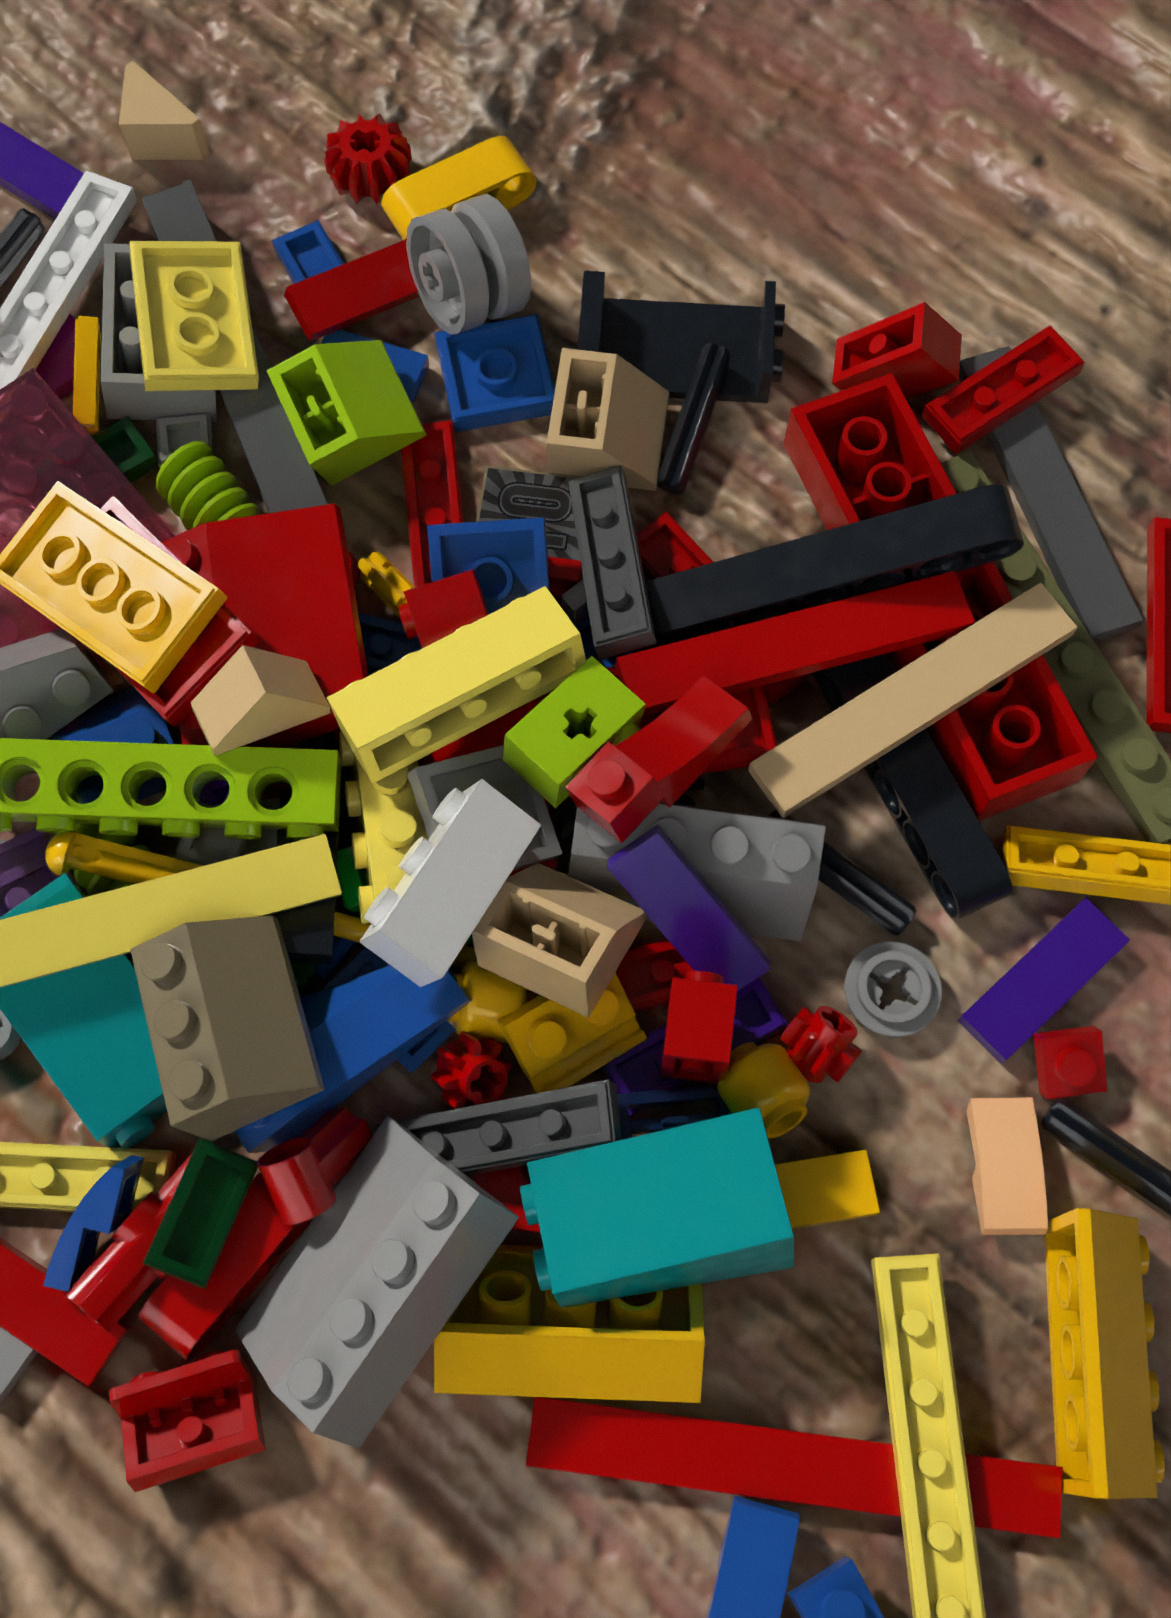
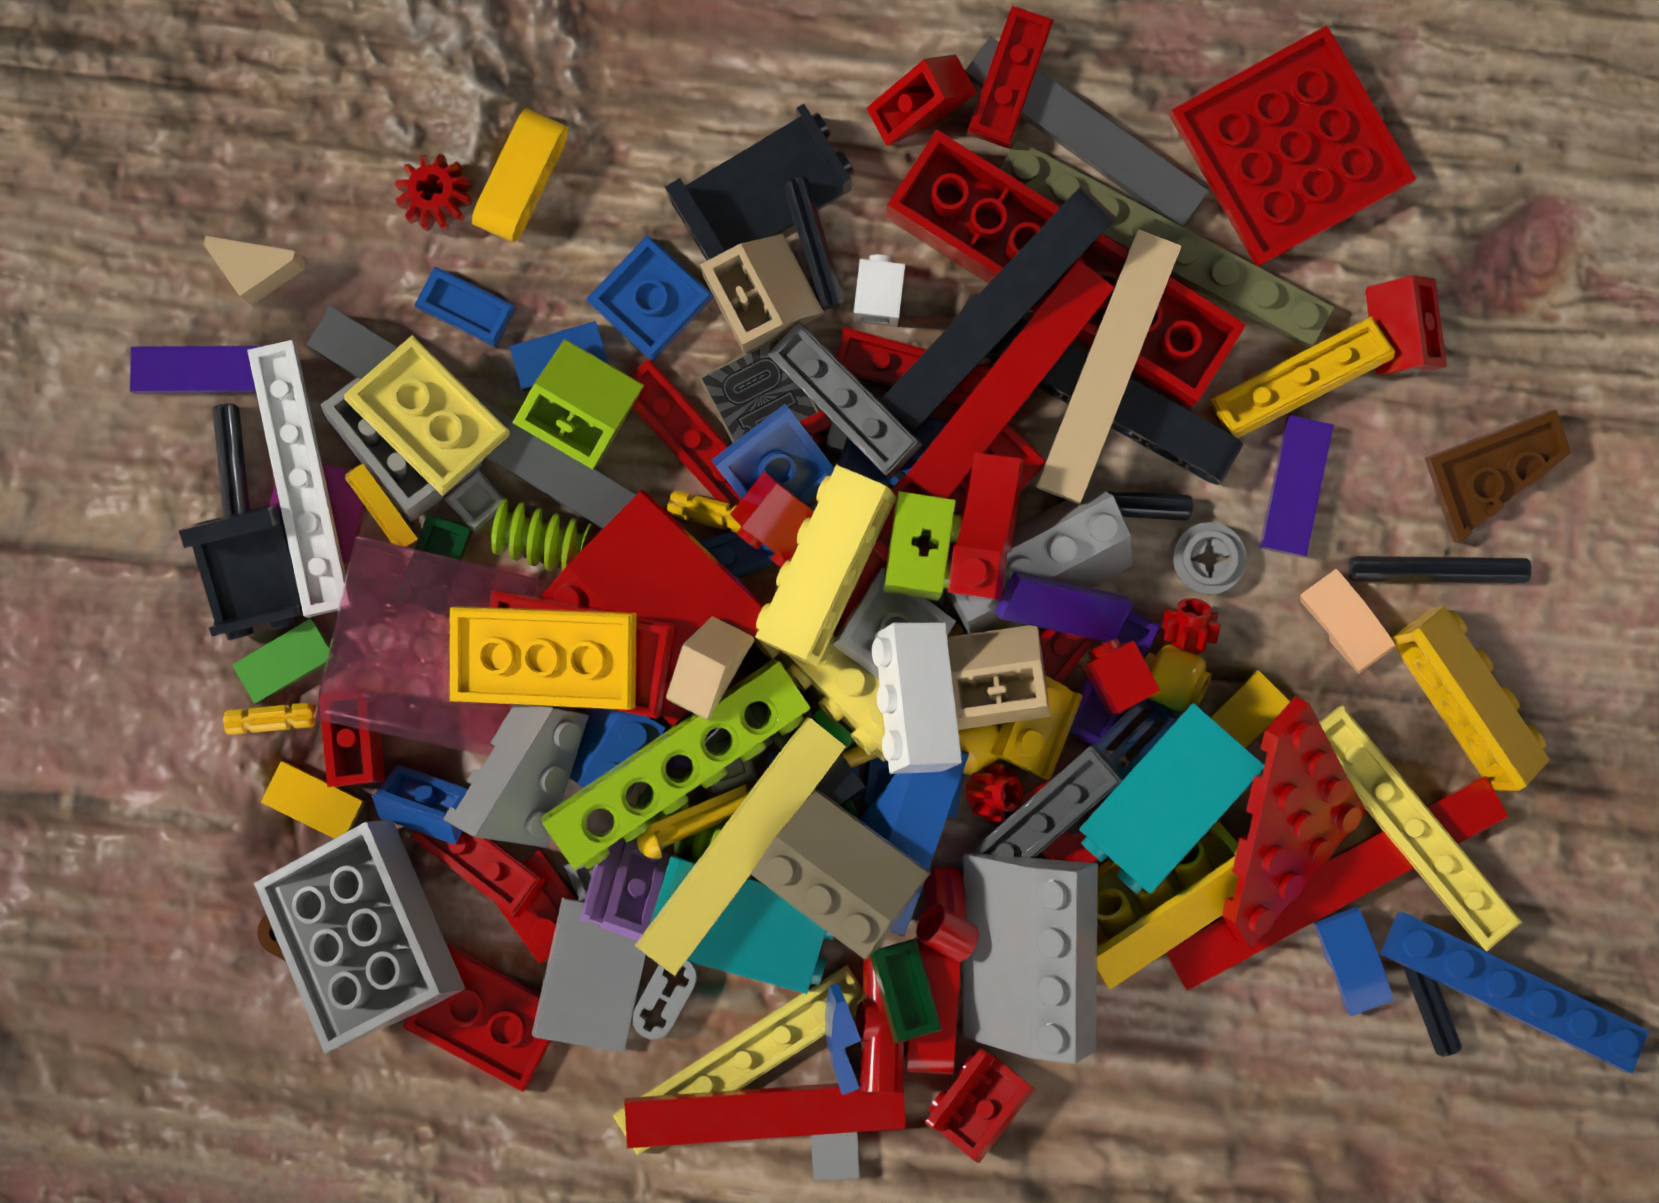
camera: 35 degrees left, 15 degrees up
red tile [284,239,420,342] -> none
light grey wheel [406,194,531,335] -> none
red plate [1033,1026,1108,1100] -> none
none -> white brick [853,254,905,327]
none -> red plate [1222,696,1366,948]

